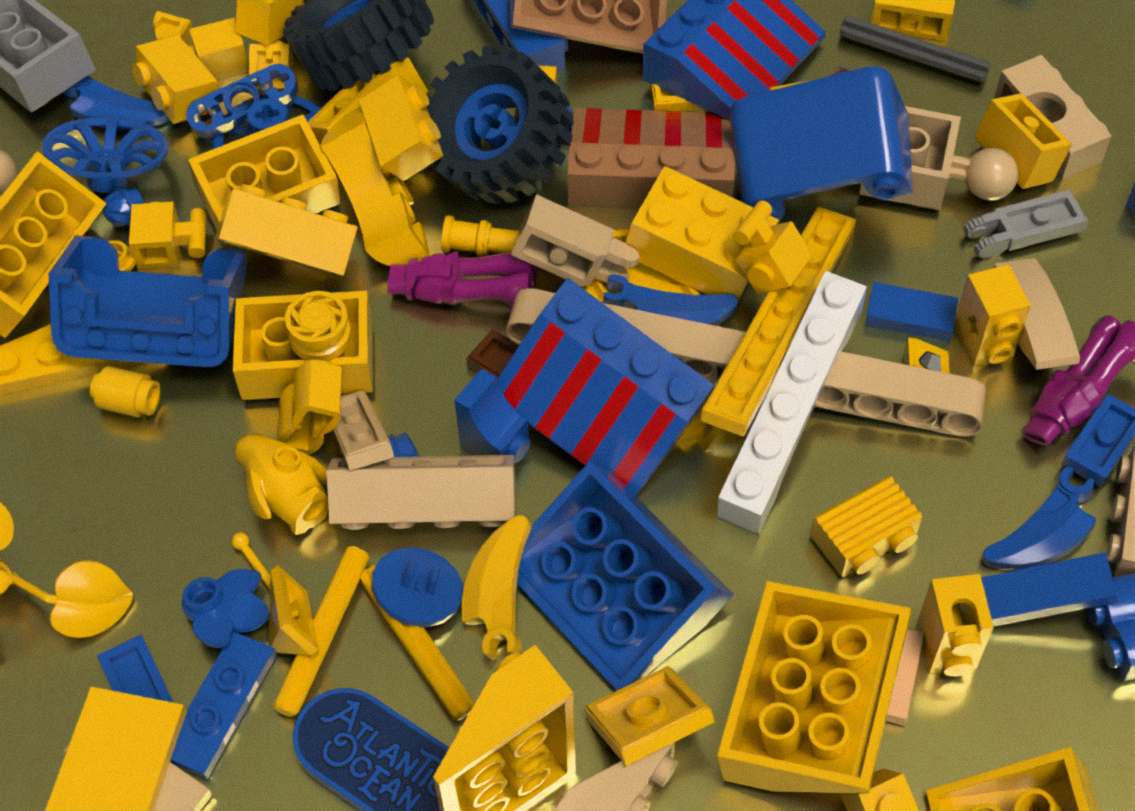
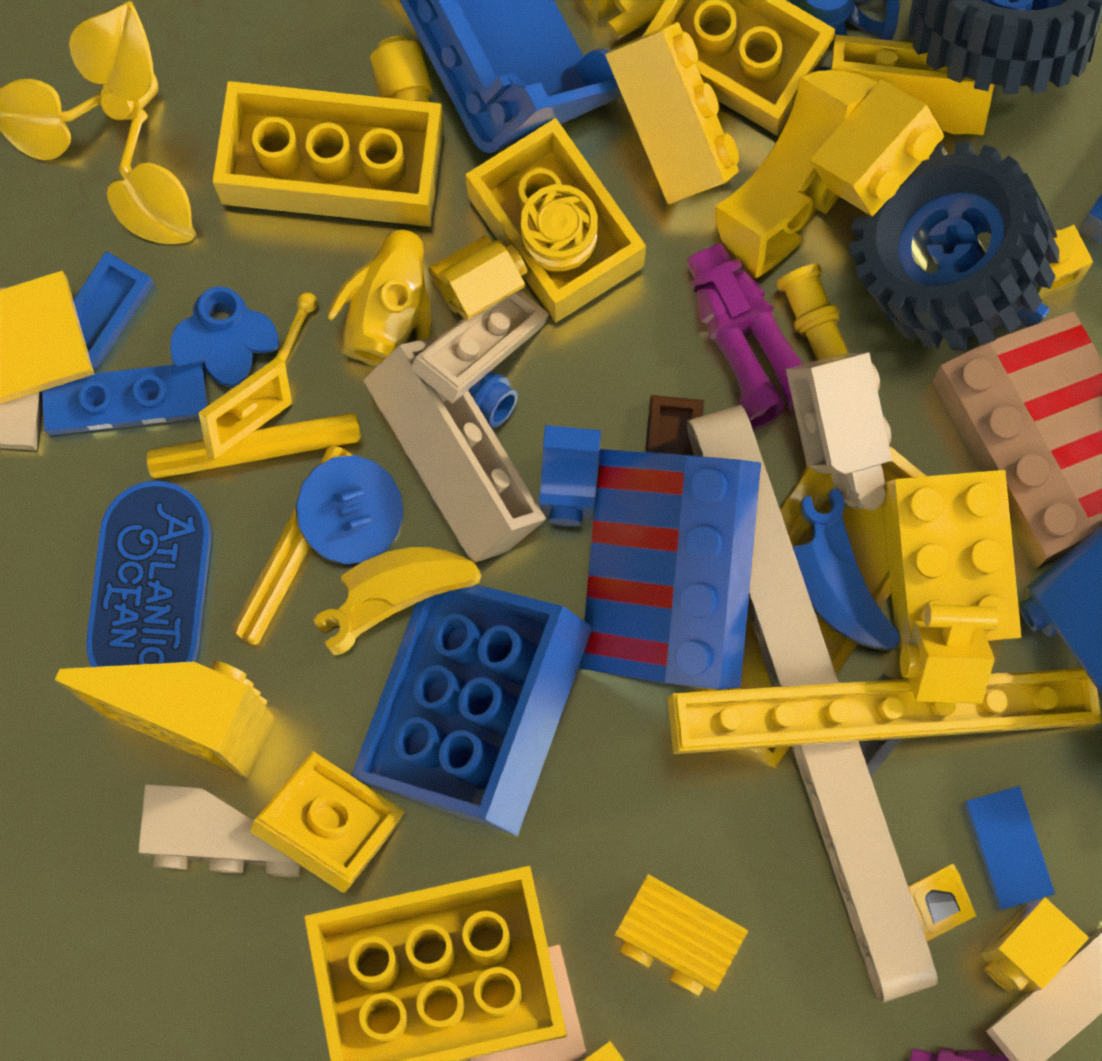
camera: 60 degrees right, 20 degrees up
white arch [717,271,867,535] -> none
none -> yellow brick [213,81,444,227]

